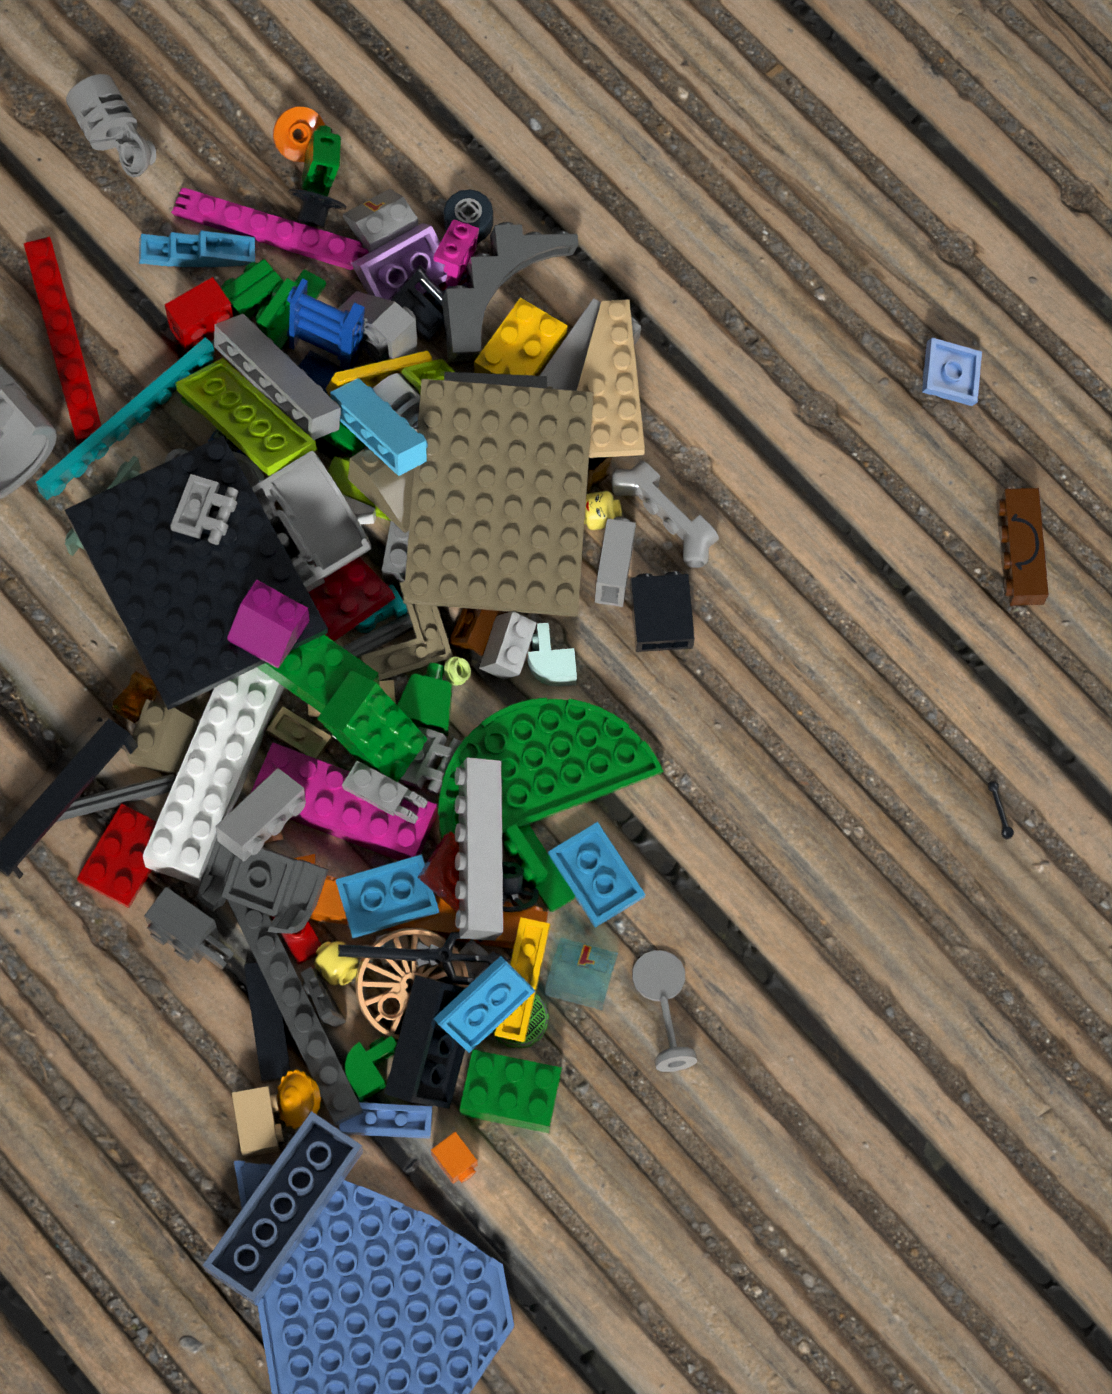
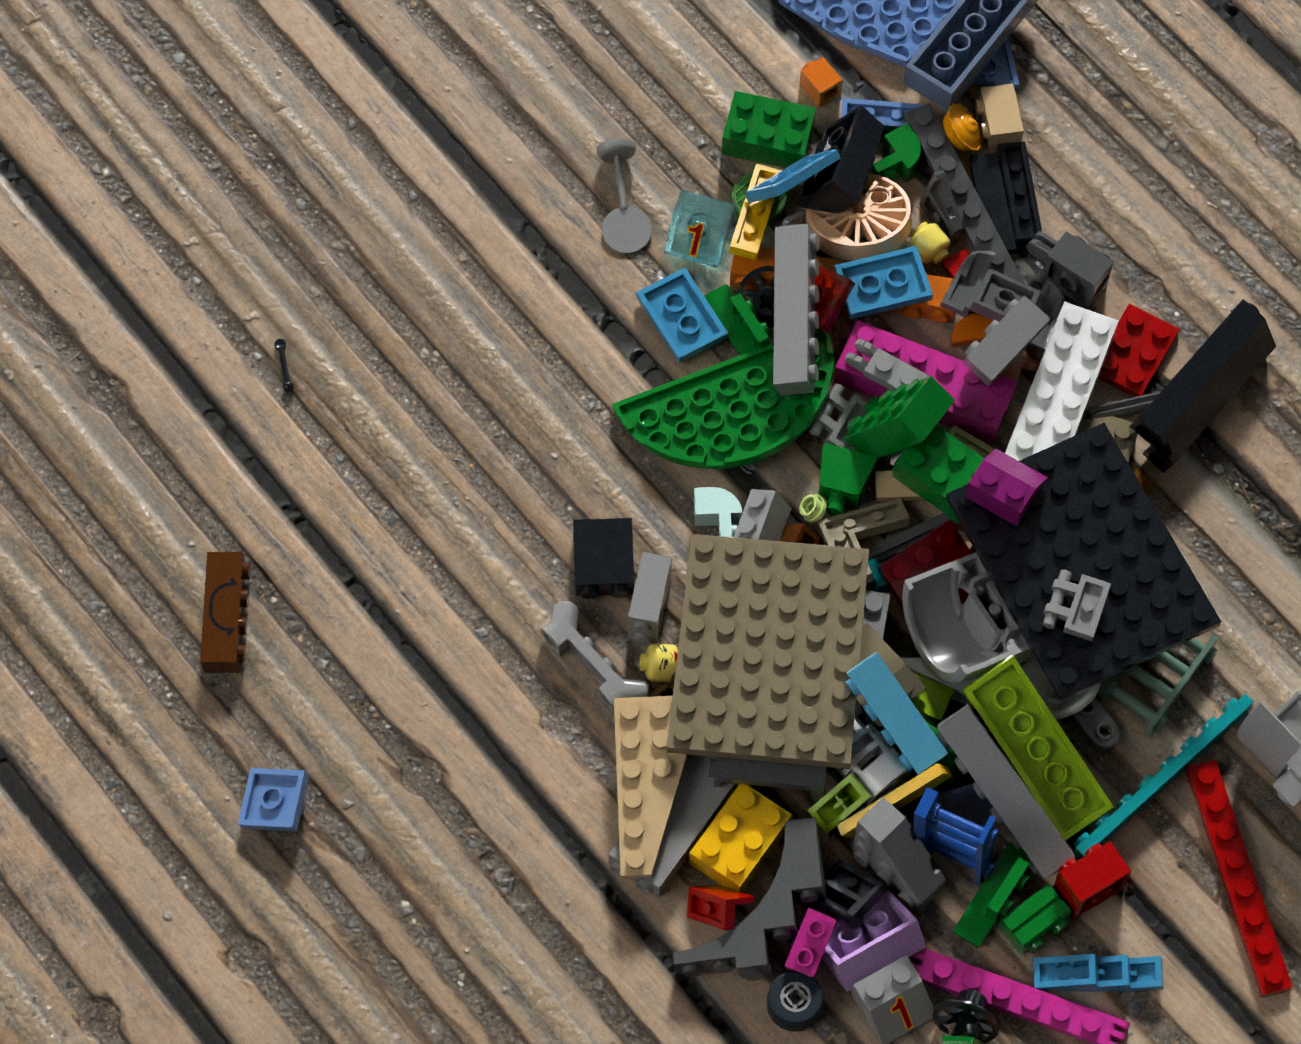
camera: 175 degrees left, 5 degrees down
black piece [338,931,510,985] -> none
none -> red panel [687,884,754,930]
none -> black tile [997,141,1042,246]

